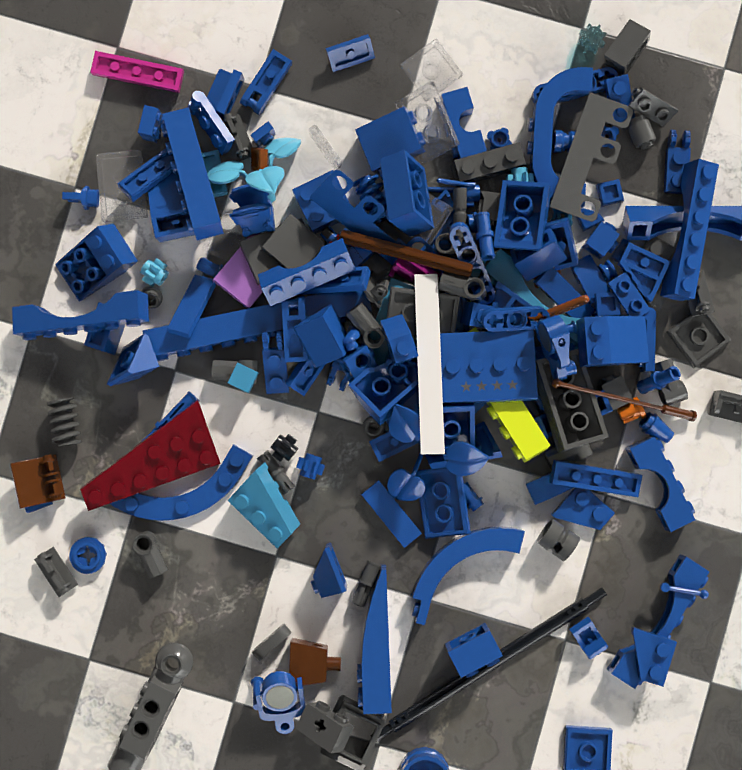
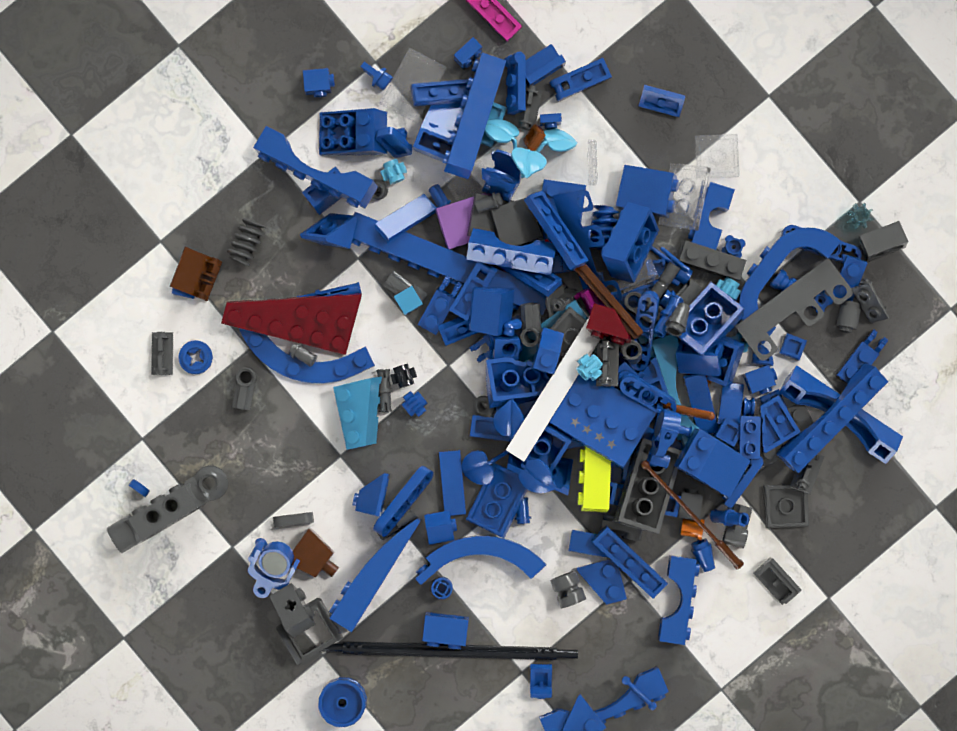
camera: 30 degrees right, 0 degrees up
none -> blue tile [129,479,150,498]
none -> dark grey pin [289,343,318,367]
none -> blue brick [303,68,335,97]
none -> blue beam [373,466,433,537]
none -> blue piece [376,127,413,158]
none -> blue brick [424,511,457,545]
none -> blue wheel [431,577,453,599]
none -> dark grey pin [475,192,504,214]
none -> blue plate [524,191,589,270]
none -> medium azure gear [576,354,603,381]
none -> dark red slope [586,303,632,345]
none -> dark grey hinge [596,341,619,386]
none -> dark grey cone [665,303,690,336]

